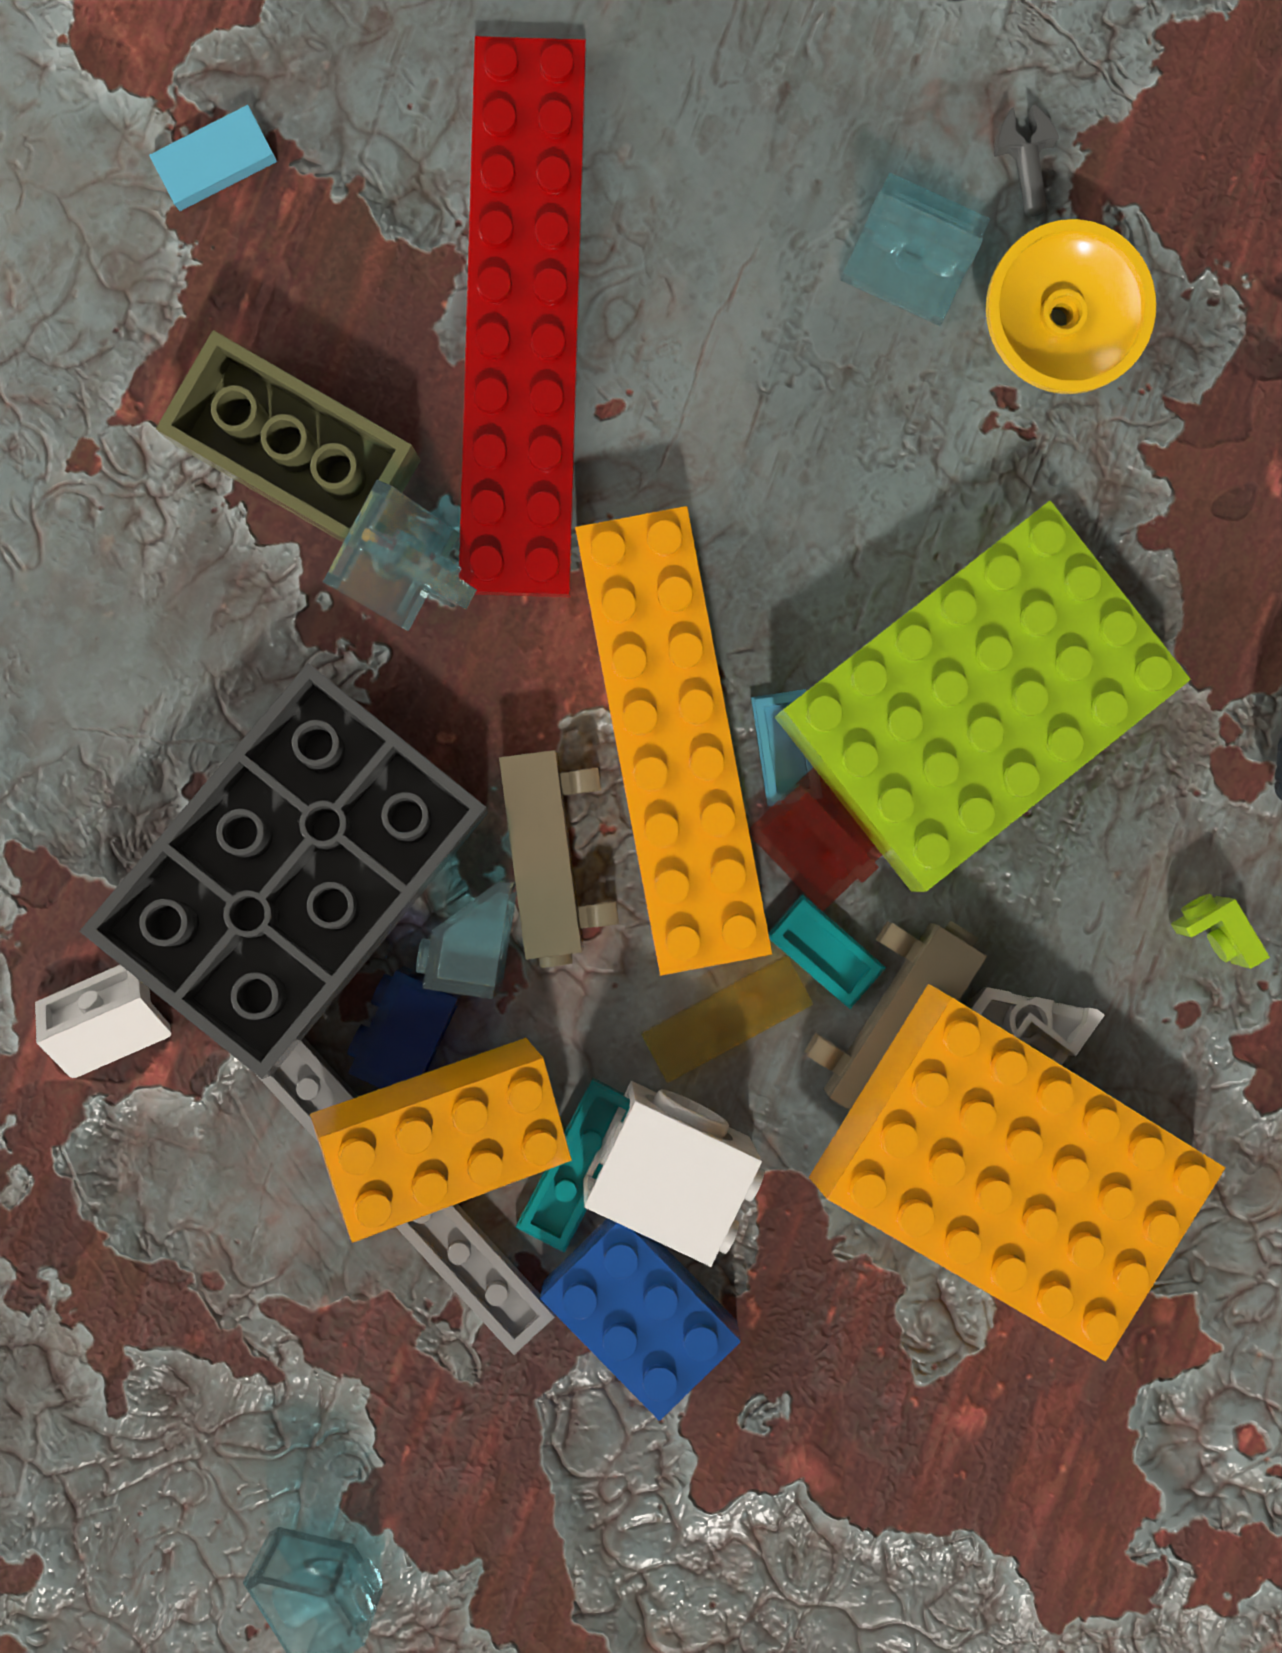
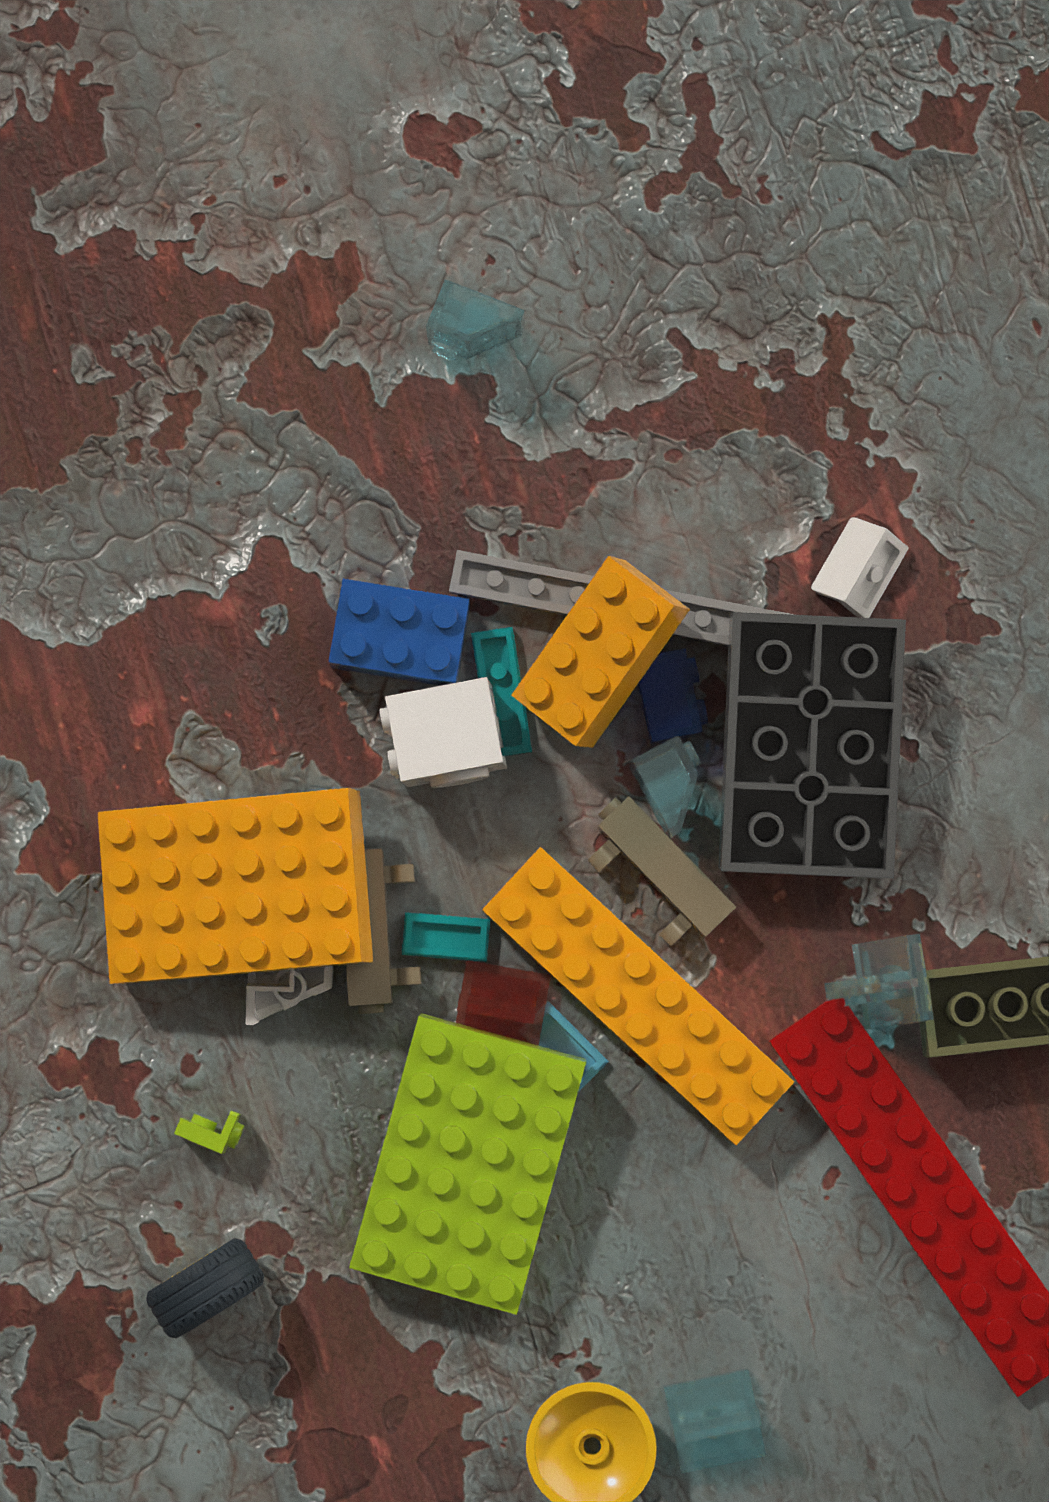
camera: 140 degrees right, 5 degrees down
clear yellow tile [641,954,814,1083] -> none

